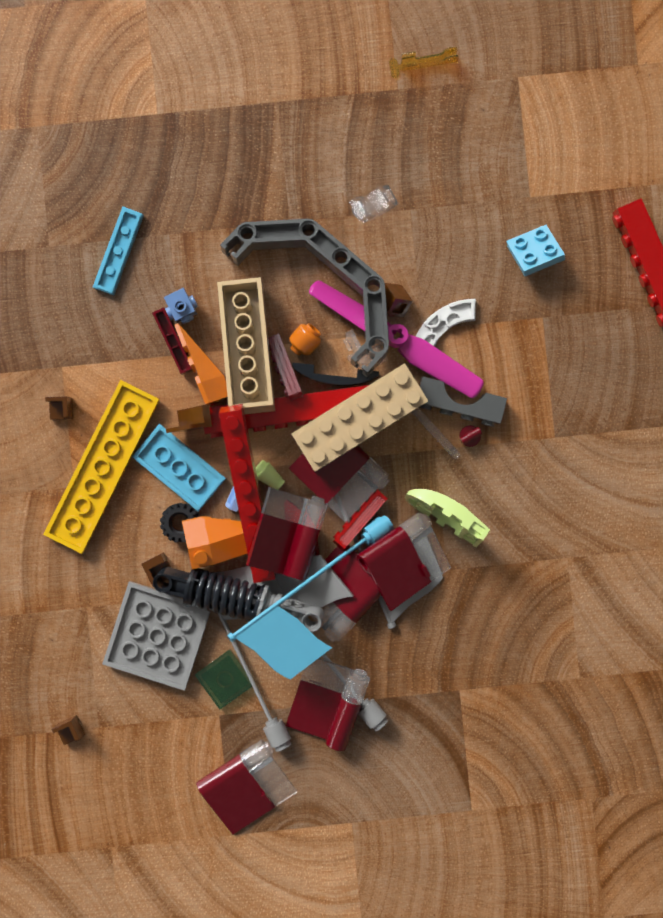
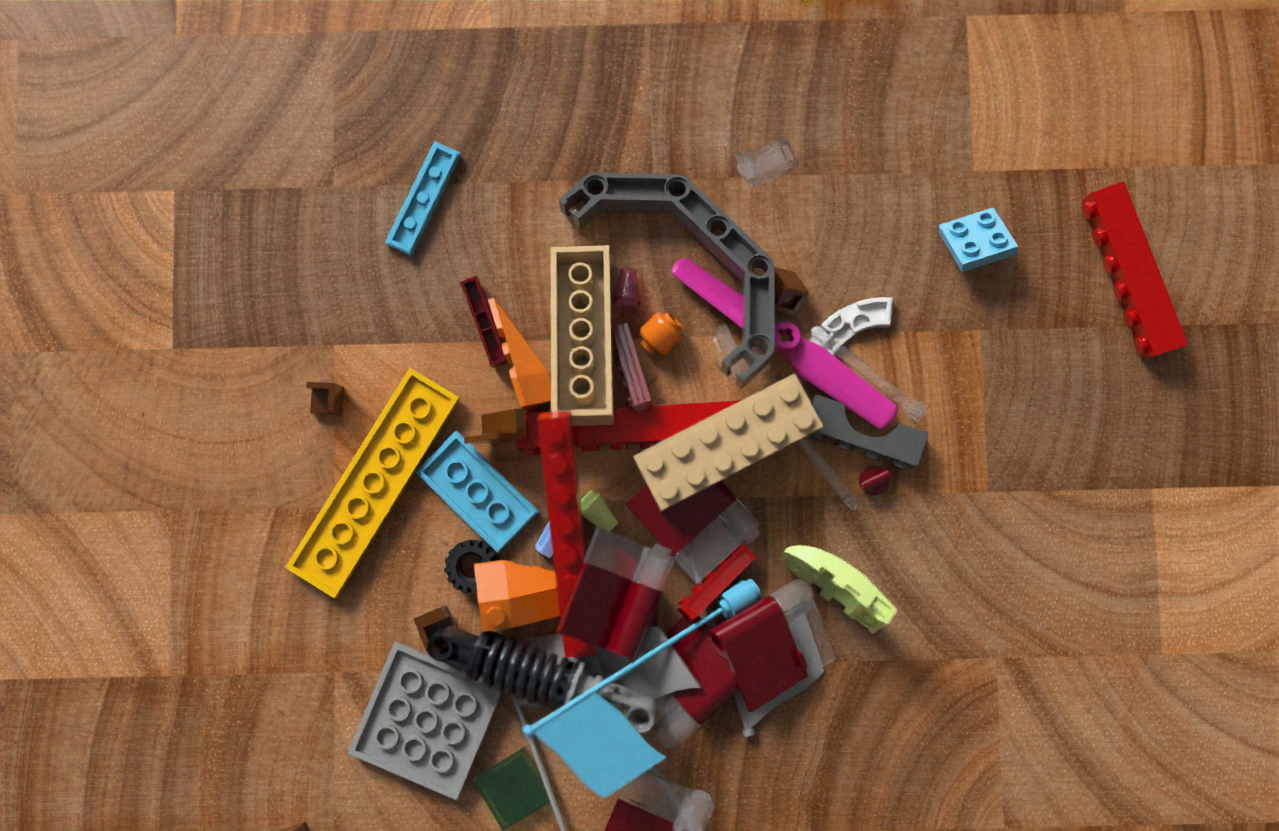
camera: 10 degrees right, 5 degrees down
medium blue brick [164,288,198,324] -> none
black slope [292,363,379,386] -> none
none -> clear pink cone [612,268,641,313]
none -> clear piece [811,326,929,424]

